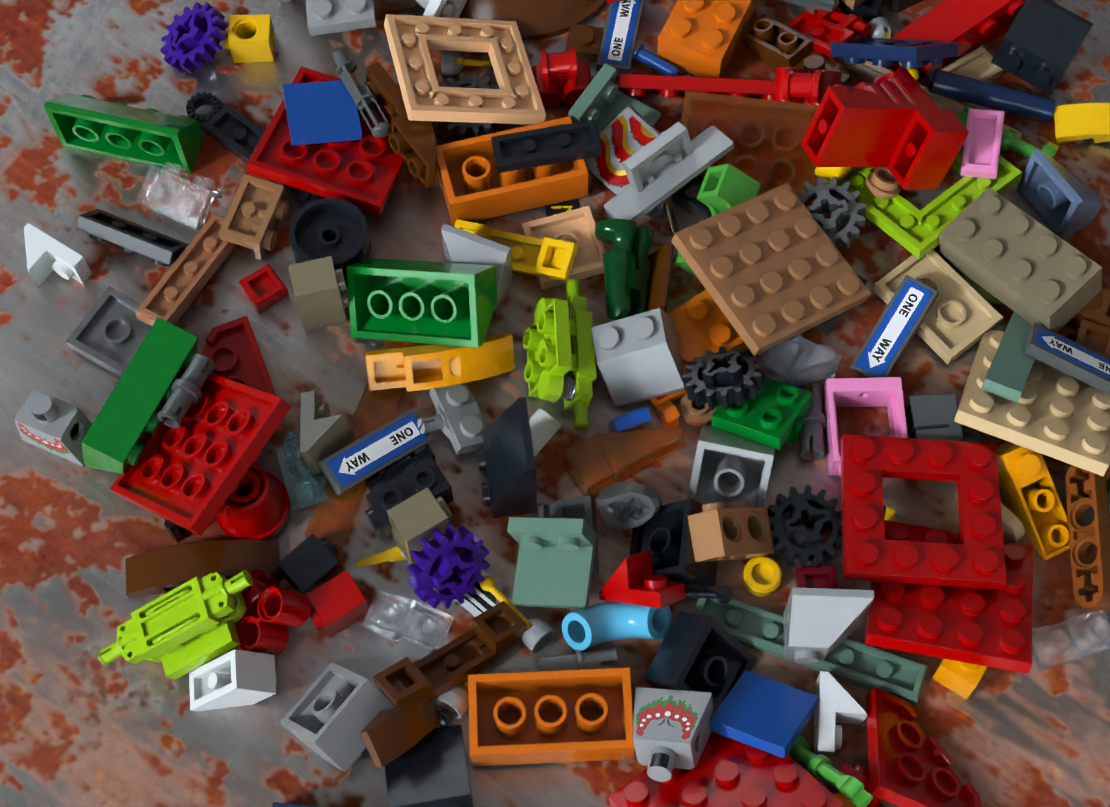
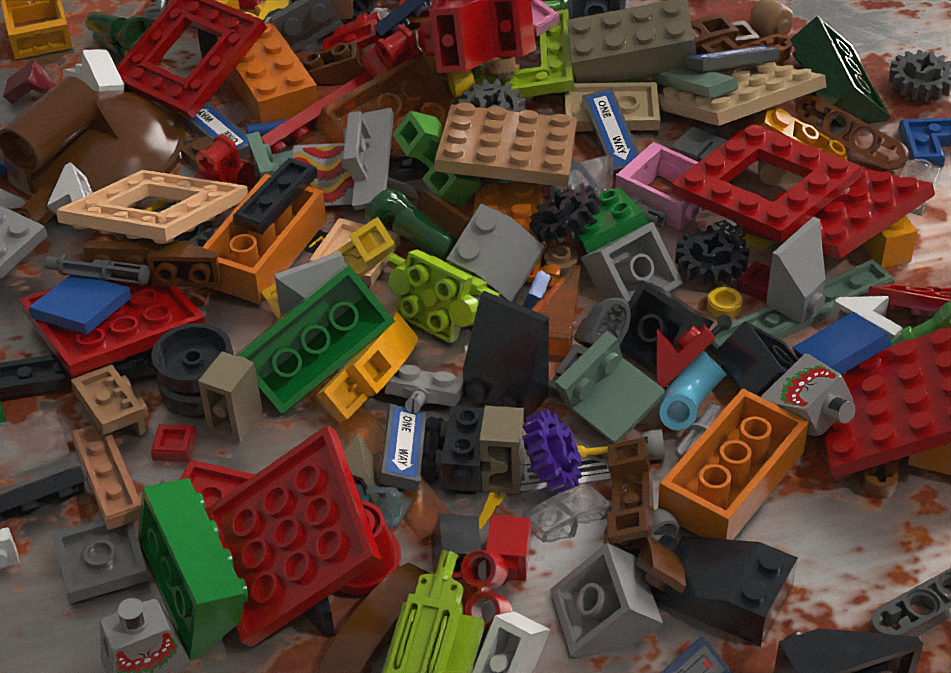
camera: 50 degrees left, 20 degrees down
dark grey pin [157,354,215,429] -> none
medium nougat brick [687,501,774,562] -> none

